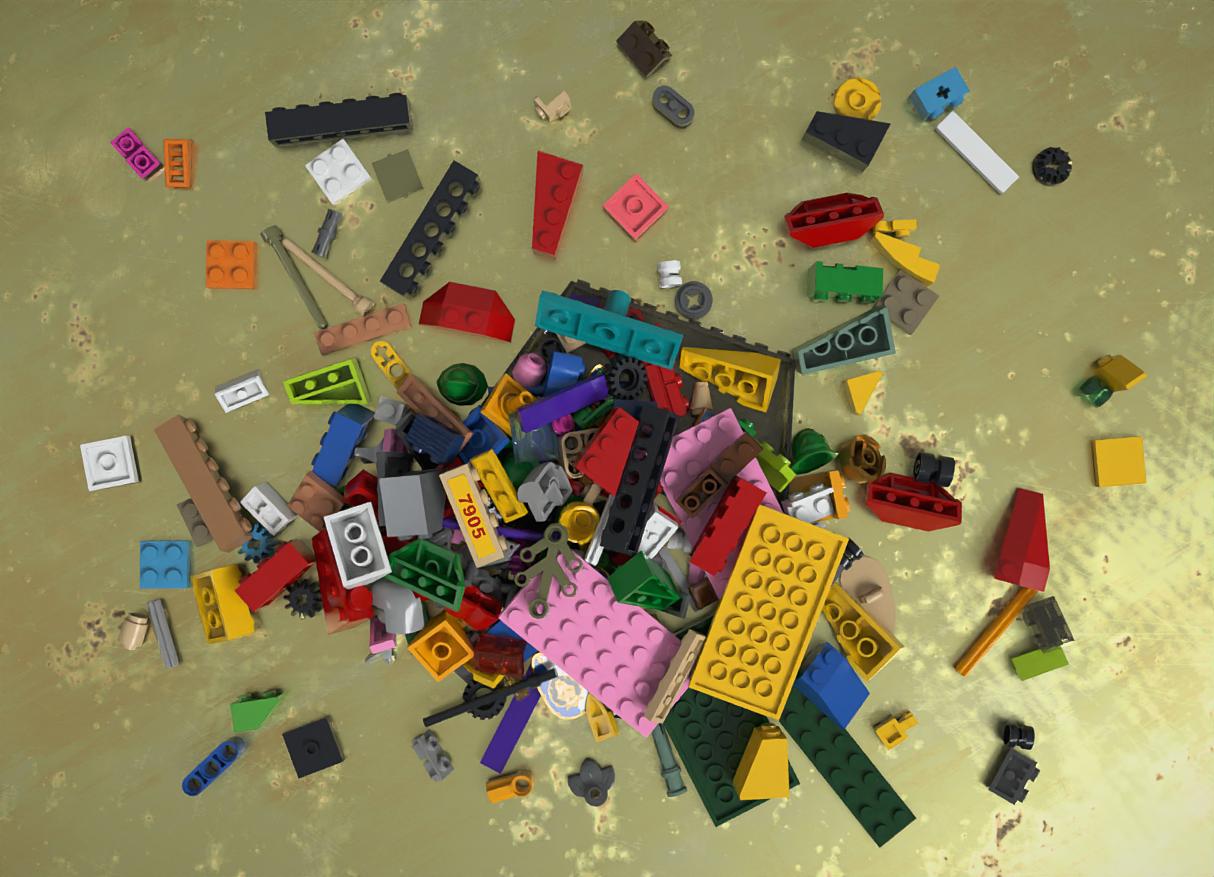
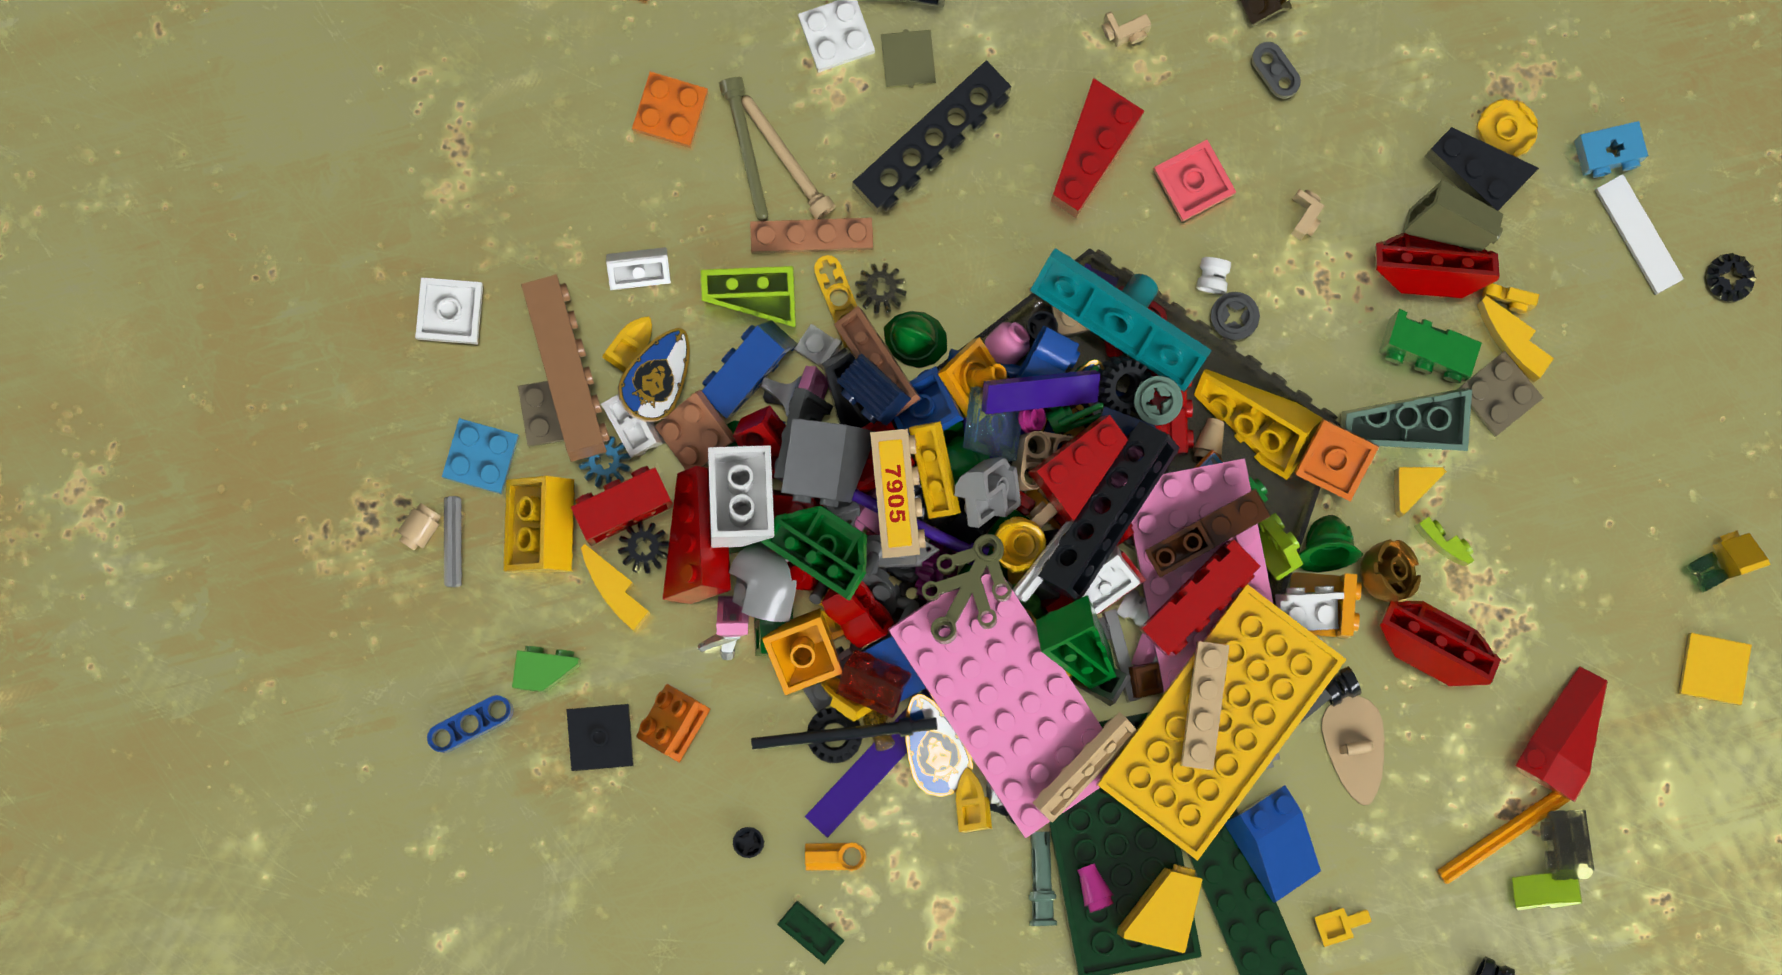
camera: 10 degrees right, 5 degrees down
dark grey pin [311,209,342,258] -> none
red tile [347,586,373,612] -> none
light grey hinge [412,729,454,782] -> none
red wedge [419,282,515,343] -> none
dark grey plate [568,758,615,807] -> none
yellow wedge [822,581,905,682] -> none
black wheel [913,452,955,488] -> none
none -> yellow slope [581,544,651,632]
none -> yellow plate [602,316,652,372]
none -> shield [618,328,690,422]
none -> orange bracket [636,684,711,763]
none -> black wheel [733,827,765,858]
none -> dark green plate [777,901,845,965]
none -> clear smoke gear [855,263,907,315]
none -> dark pink cone [1077,864,1114,913]
none -> sand green gear [1133,376,1183,425]
none -> tan plate [1180,641,1229,770]
none -> tan bracket [1291,189,1325,241]
none -> orange plate [1294,418,1379,502]
none -> olive slope [1404,180,1503,251]
none -> lime slope [1414,517,1474,566]

